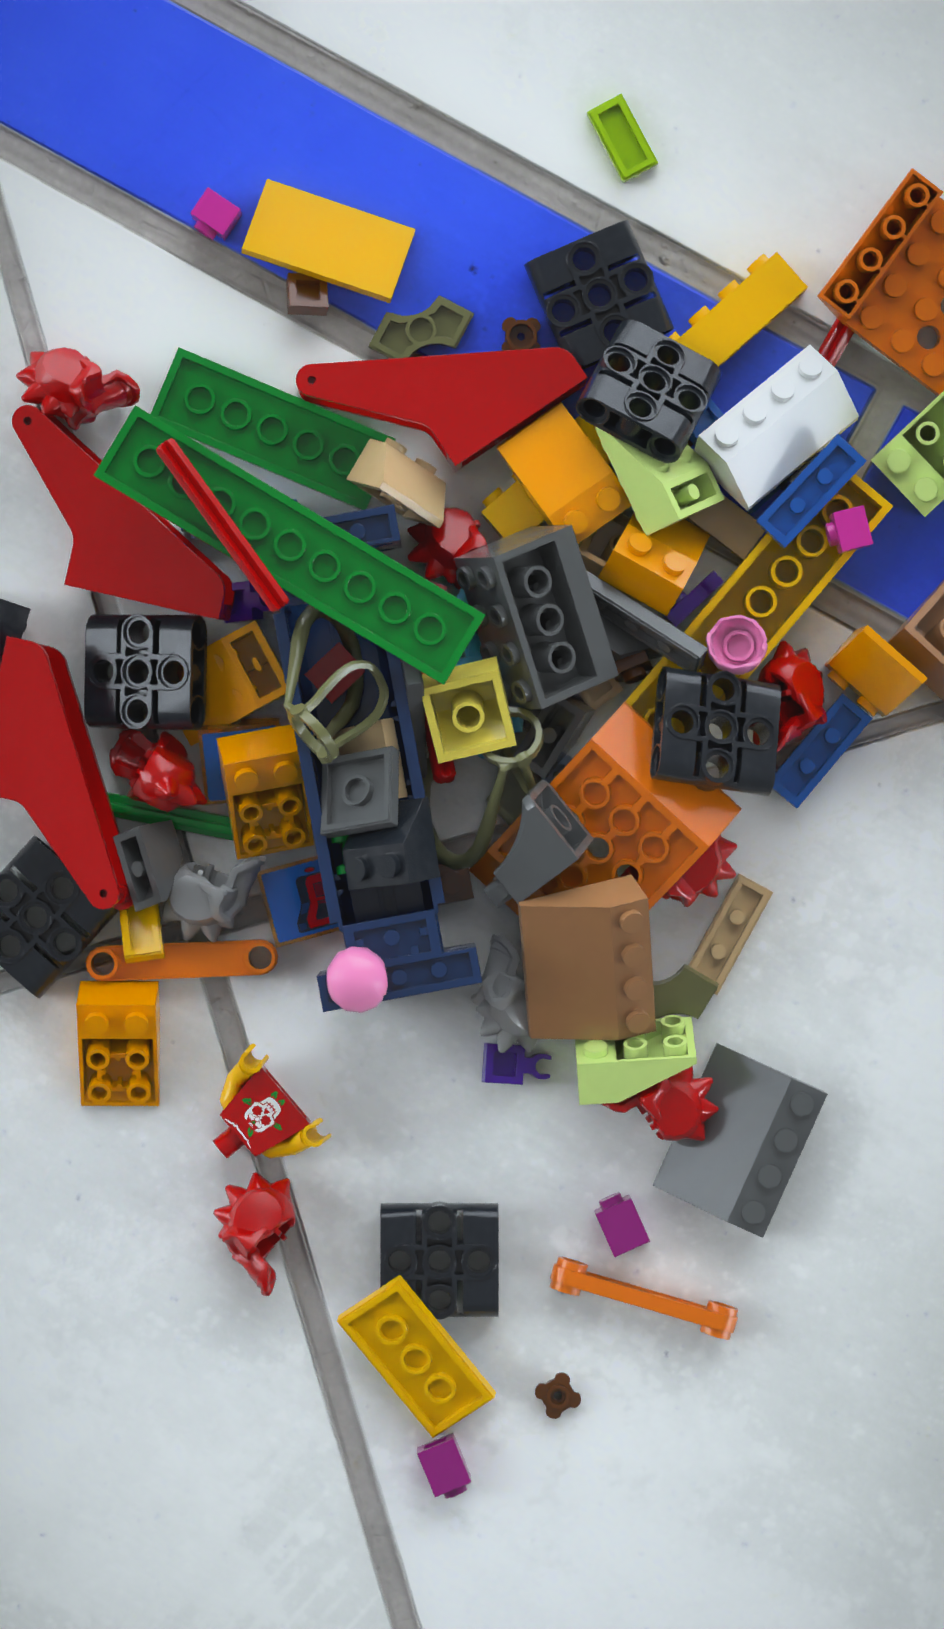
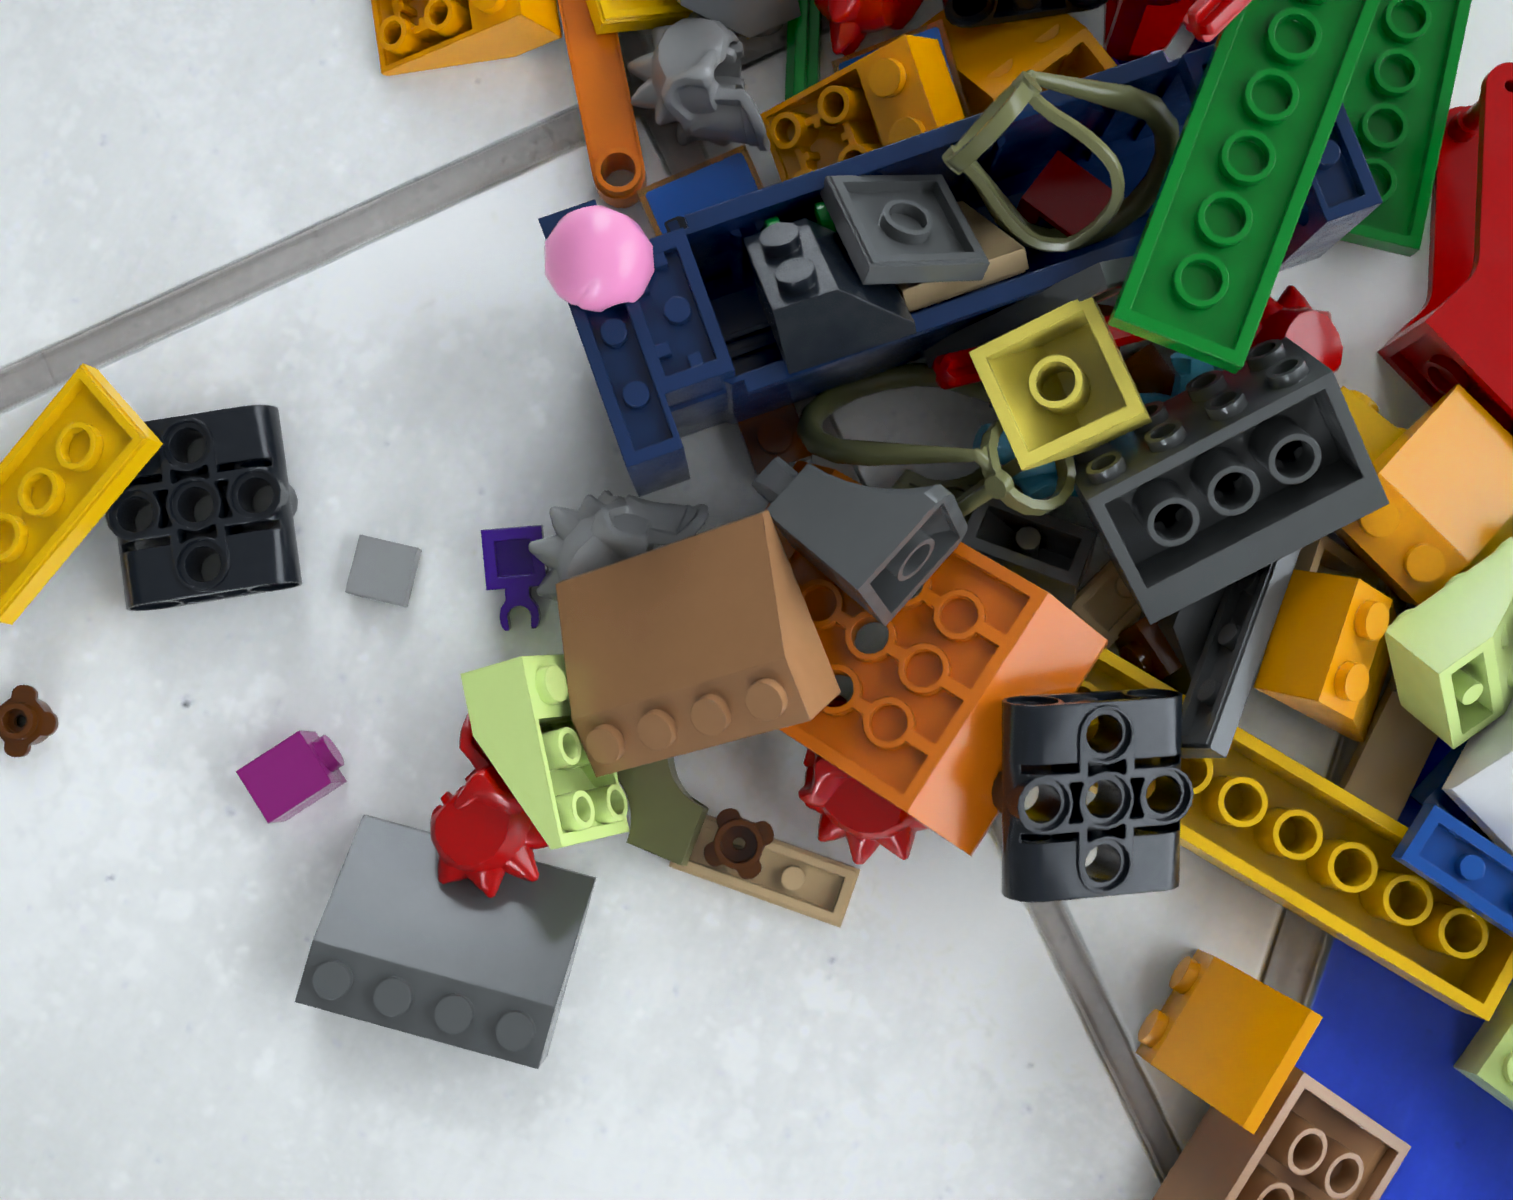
camera: 80 degrees right, 5 degrees down
torso [213,1044,332,1159] -> none
red head [213,1172,296,1296] -> none
tan slope [347,438,446,528] -> none
orange piece [549,1256,738,1340] -> none
dark purple plate [663,570,724,627] -> none
bright pink hair [706,614,768,675] -> none
red head [753,640,827,752] -> none
blue plate [773,693,873,809] -> none
dark pink plate [825,505,873,554] -> none
none -> light grey tile [345,535,422,607]
none -> reddish brown plate [704,808,774,879]

